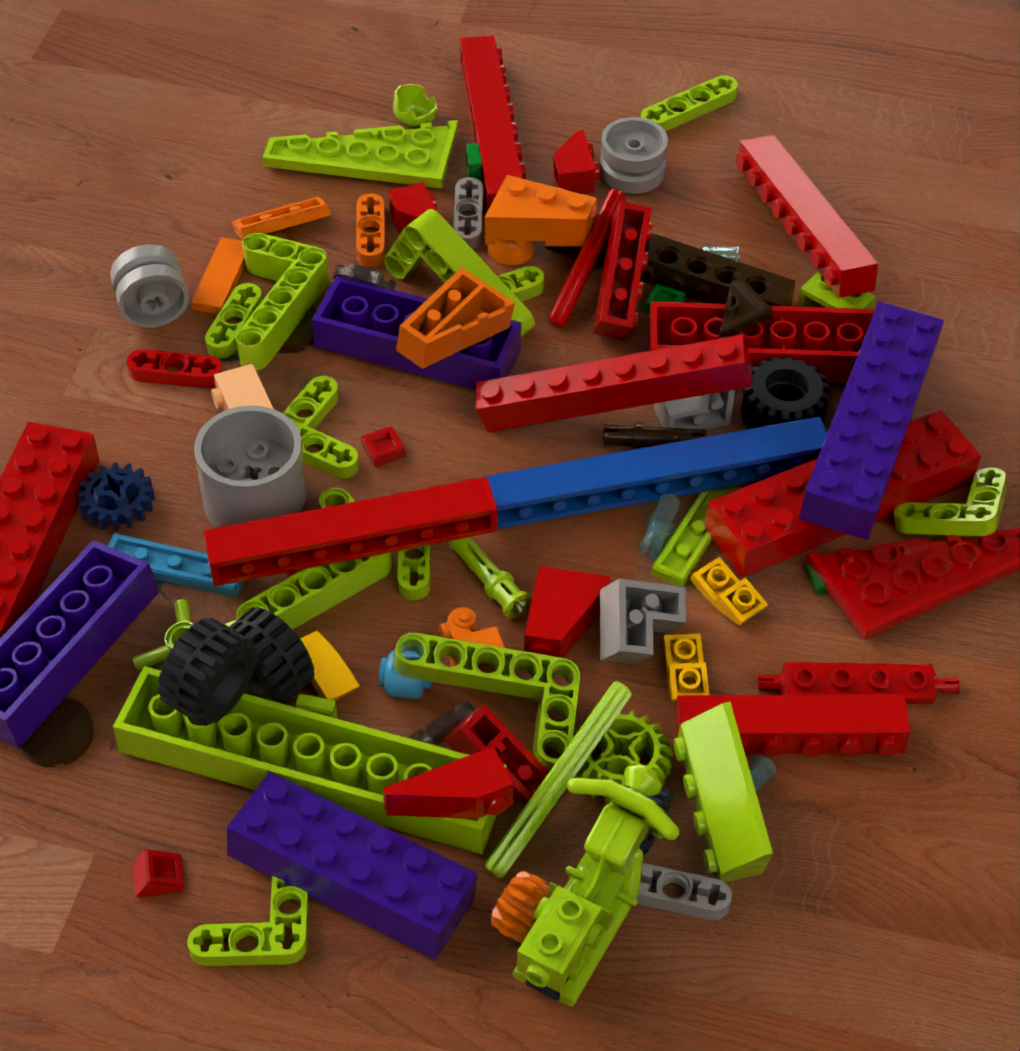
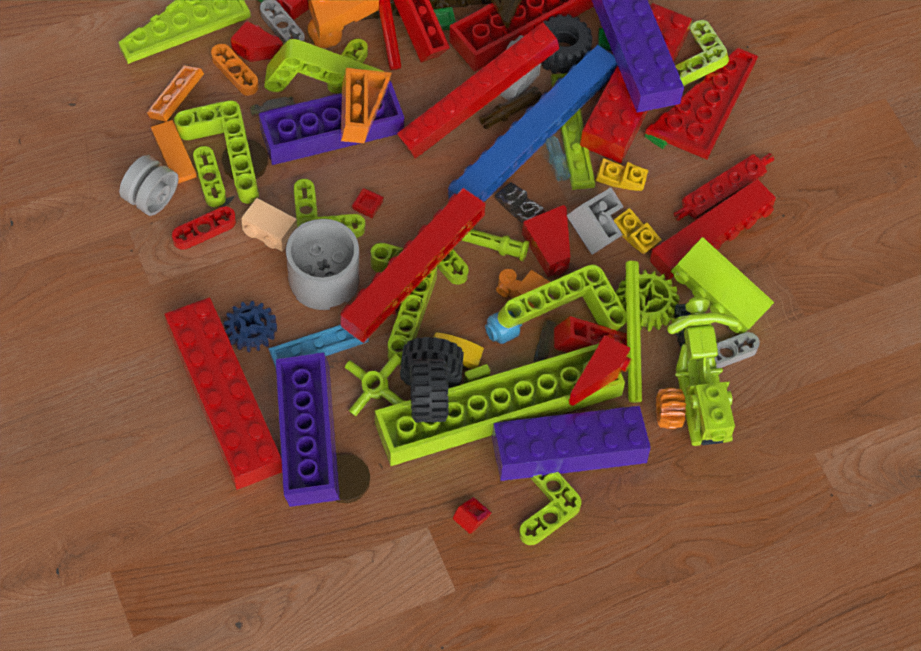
camera: 40 degrees left, 10 degrees up
none -> clear smoke slope [495,182,545,223]

